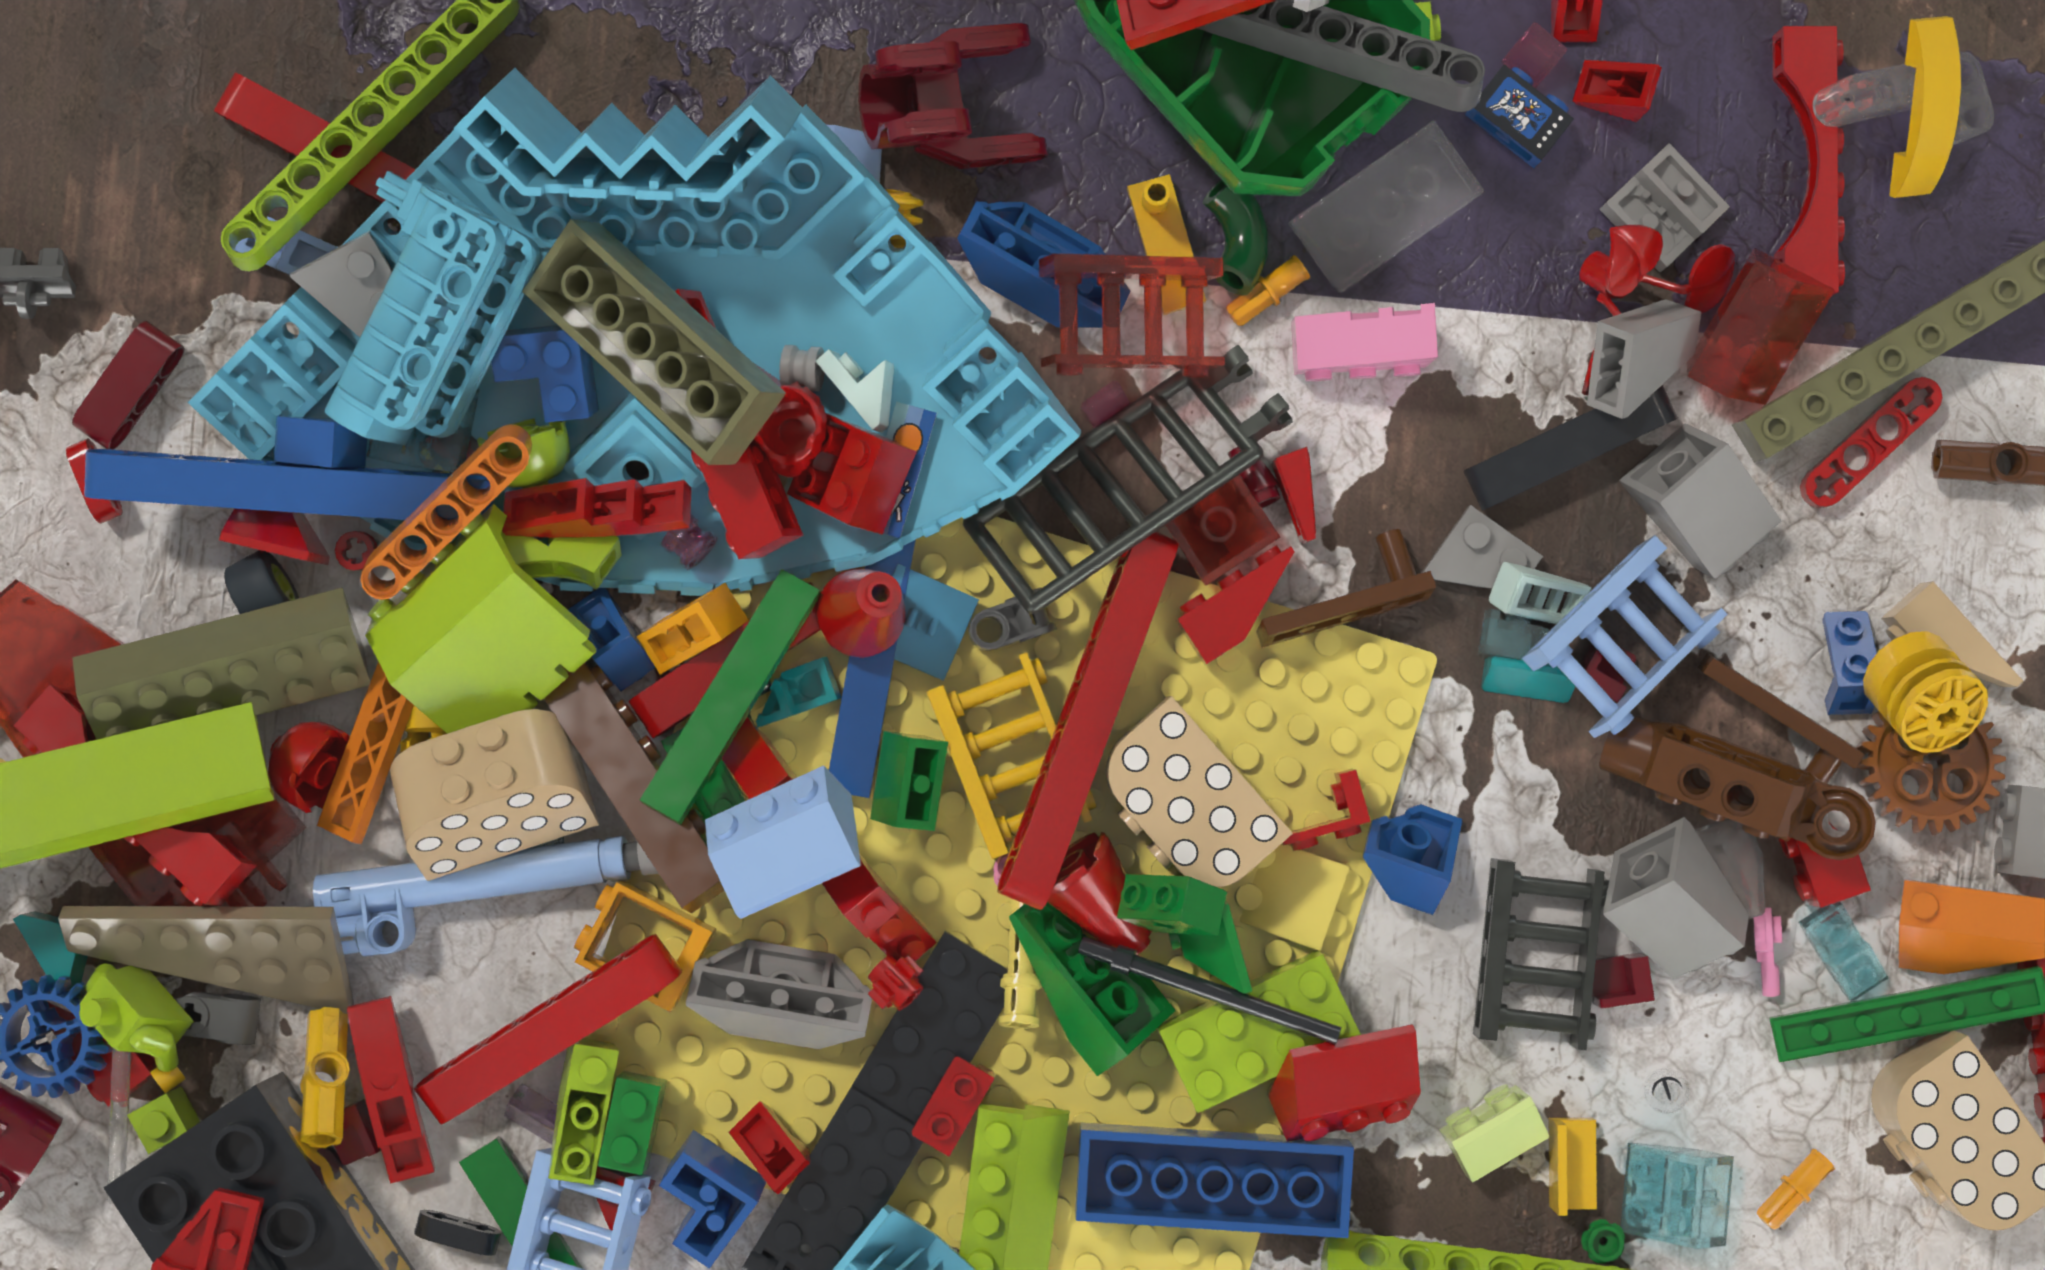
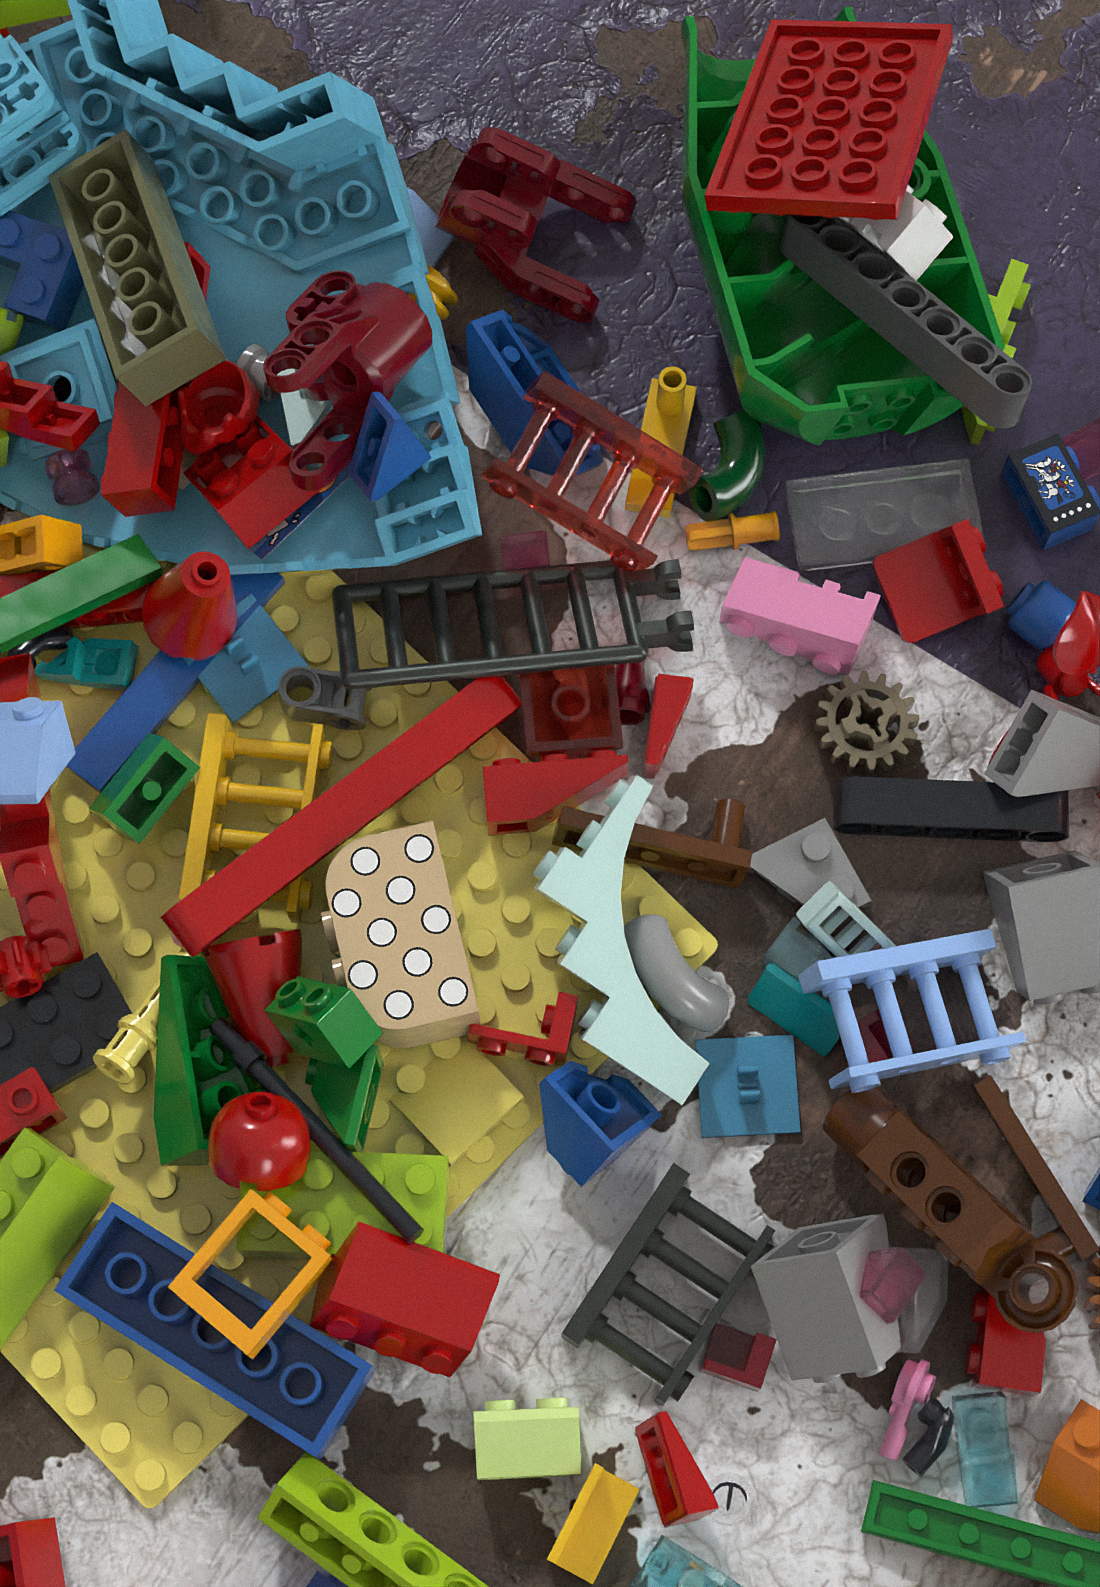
camera: 25 degrees right, 15 degrees down
none -> light orange window [168,1189,335,1359]
none -> red cylinder [208,1092,310,1191]
none -> dark red piece [263,270,432,491]
none -> blue slope [348,392,432,501]
none -> light aqua arch [533,775,710,1105]
none -> light grey cylinder [624,914,729,1032]
none -> red slope [635,1411,719,1528]
none -> dark azure piece [695,1035,801,1138]
none -> dark tan gear [814,671,920,776]
none -> clear pink slope [859,1247,925,1324]
none -> red bracket [872,518,1004,643]
none -> black arm [902,1398,955,1477]
none -> blue head [1006,581,1076,651]

